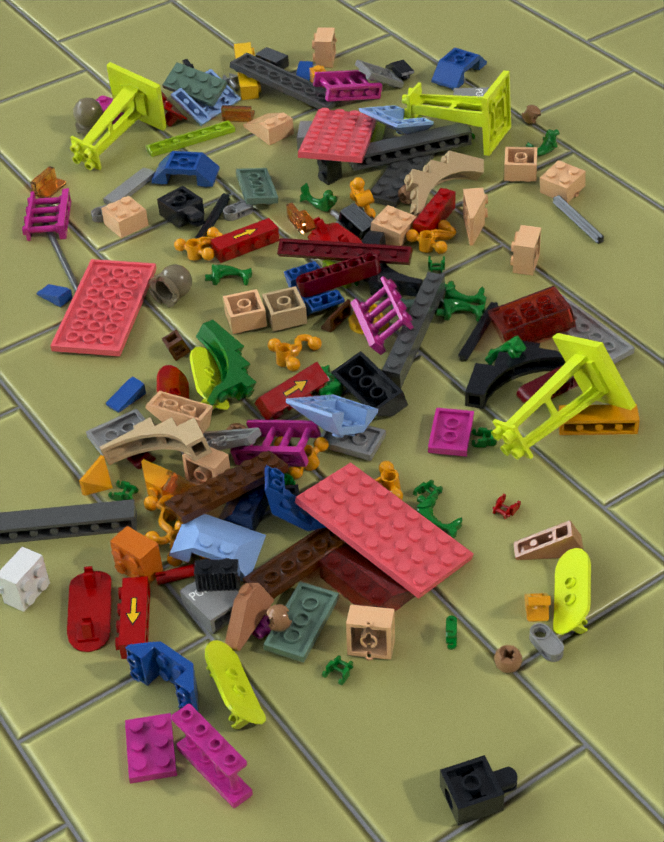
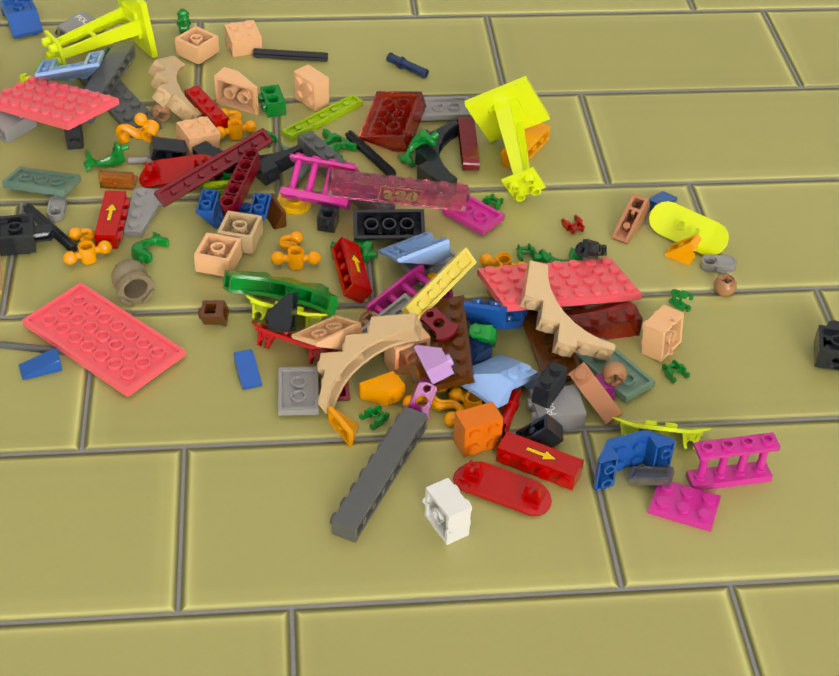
camera: 65 degrees left, 0 degrees up
none -> light grey wing [124,187,162,237]
none -> green brick [258,84,286,118]
none -> black slope [266,292,299,331]
none -> lime tile [281,94,363,142]
none -> black brick [317,204,339,233]
none -> clear pink brick [327,169,470,212]
none -> dark blue pin [386,52,429,79]
none -> light yellow plate [401,247,477,320]
none -> piece [403,378,437,418]
none -> lavender slope [414,345,454,384]
none -> dark red piece [421,307,458,342]
none -> green animal [469,323,497,347]
none -> black slope [516,414,563,448]
none -> tan arch [520,260,615,361]
none -> black hips [575,239,607,259]
none -> flat silver tile [628,466,674,486]
none -> blue slope [649,191,678,211]

